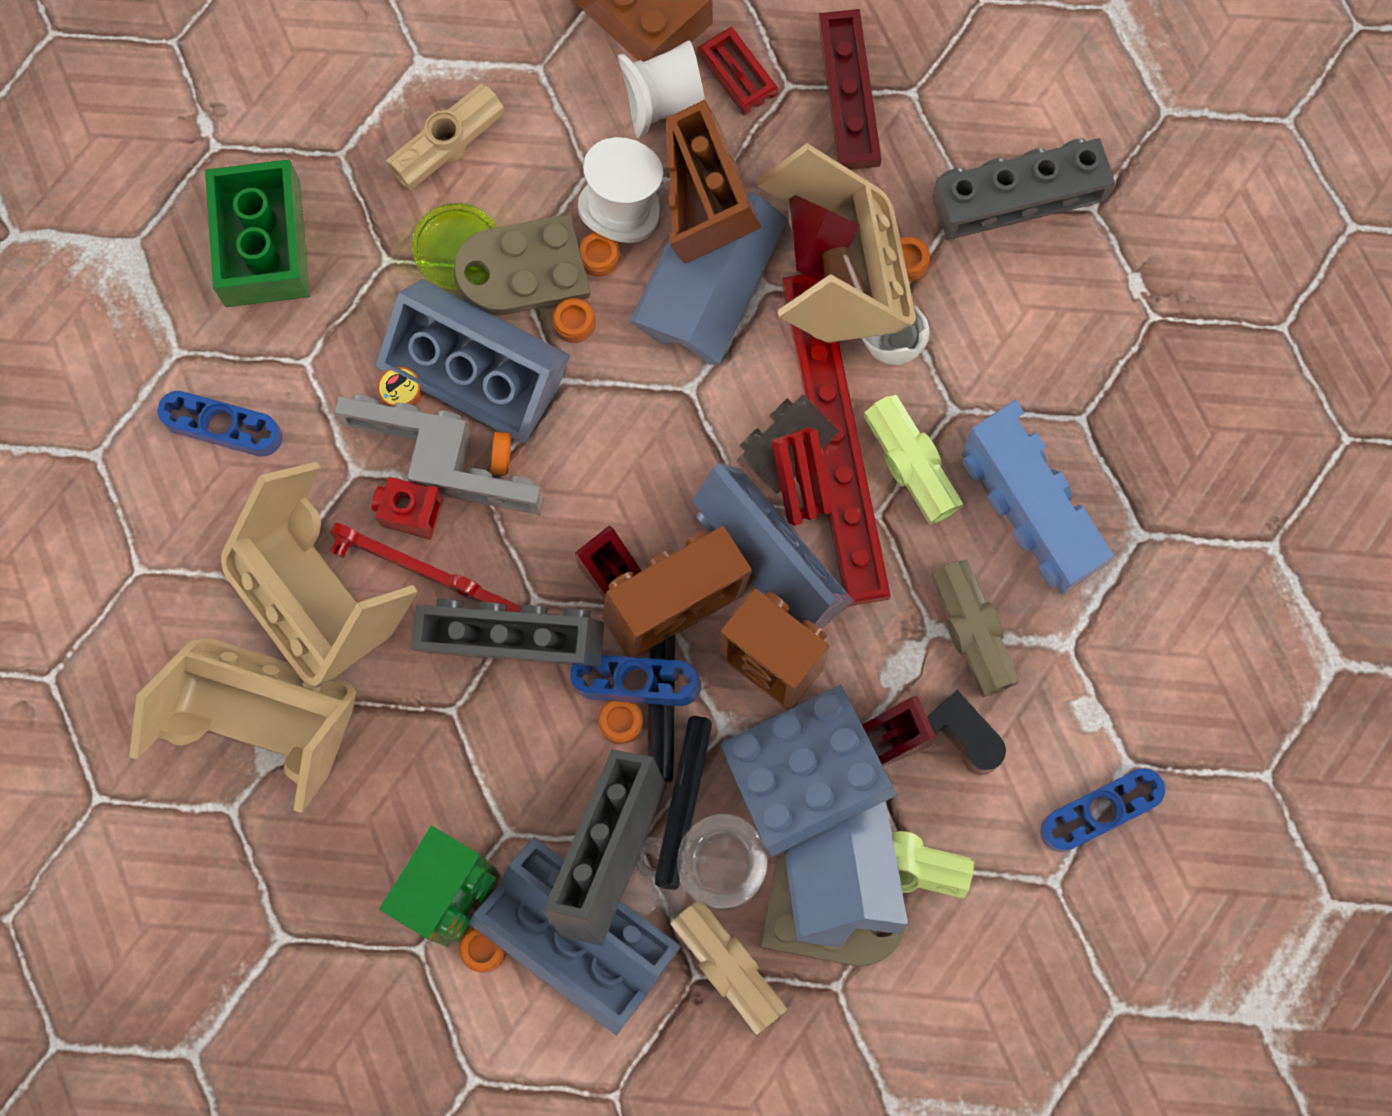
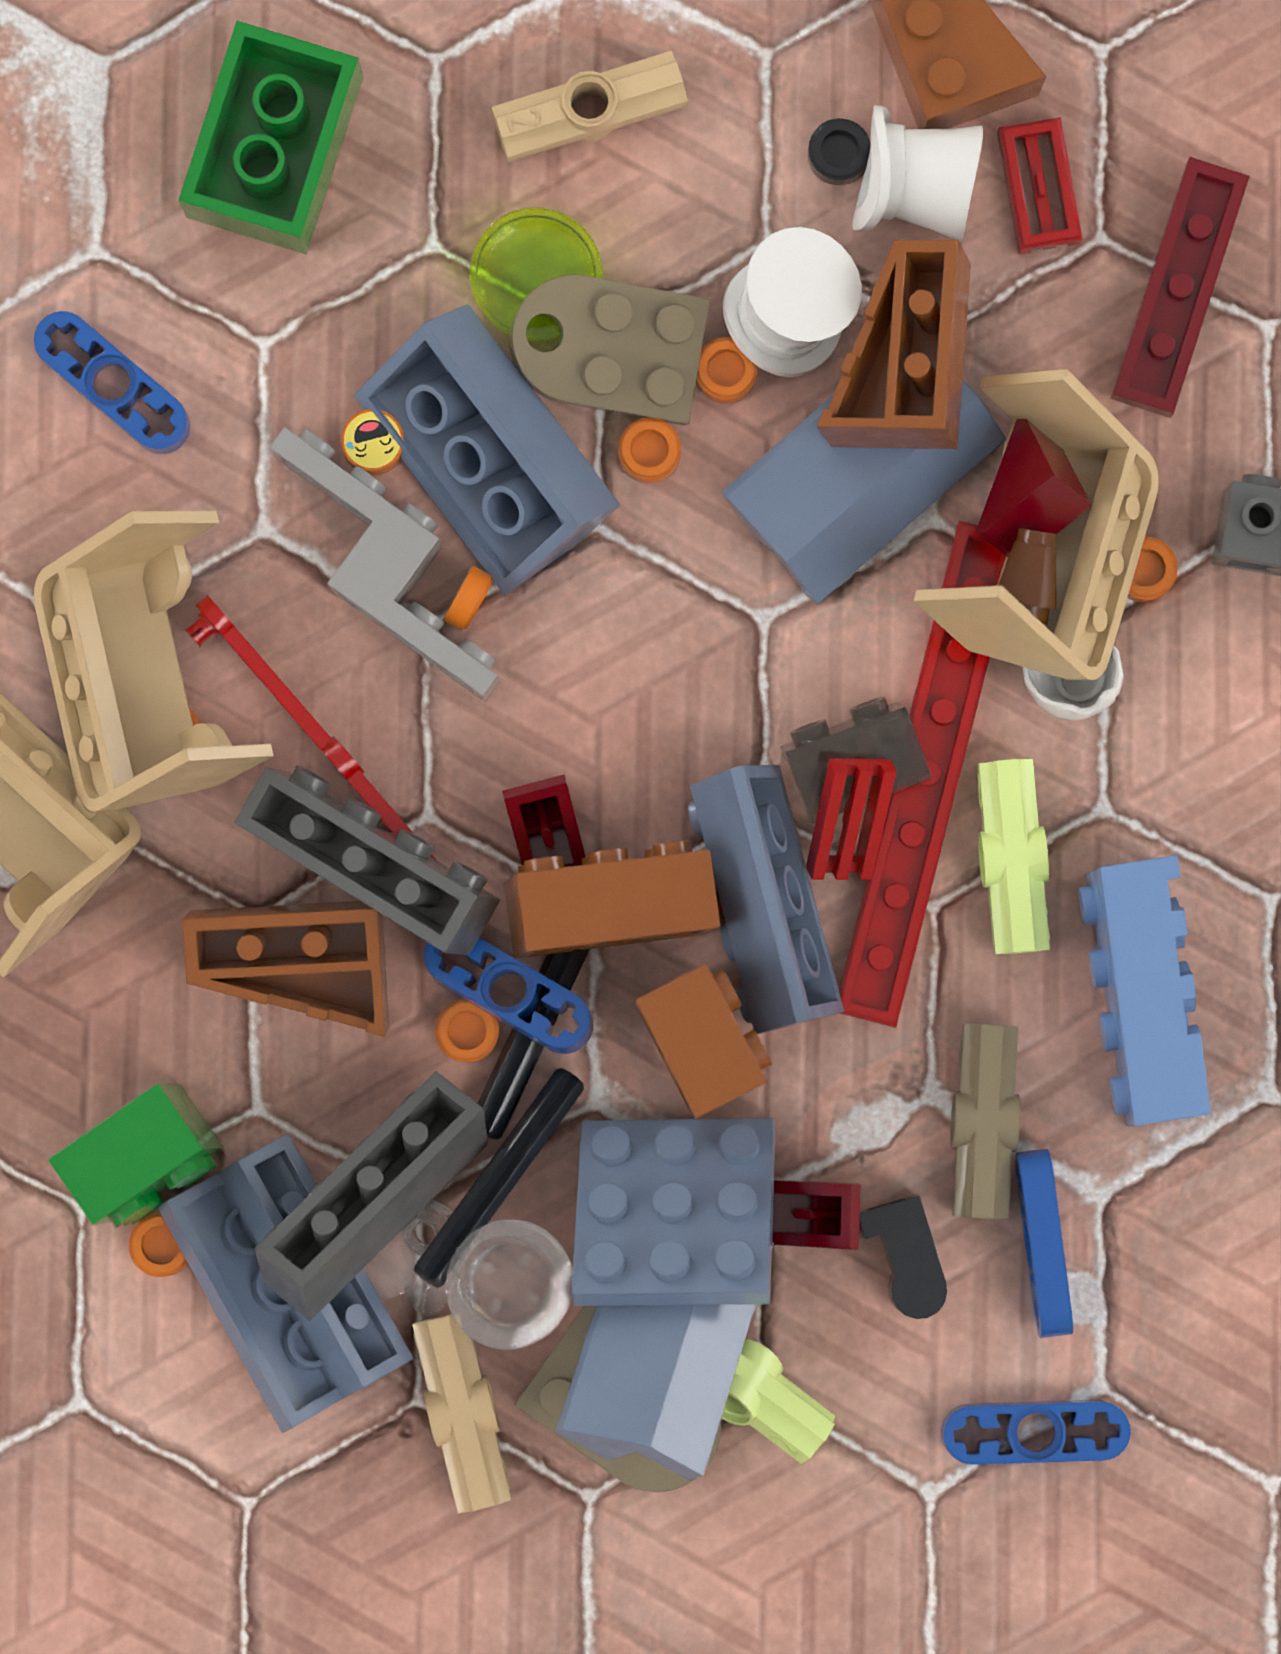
camera: 20 degrees right, 10 degrees up
red brick [371,477,444,540] -> none
none -> dark orange wedge [182,901,389,1037]
none -> black tile [808,118,871,185]
none -> blue beam [1015,1149,1073,1338]

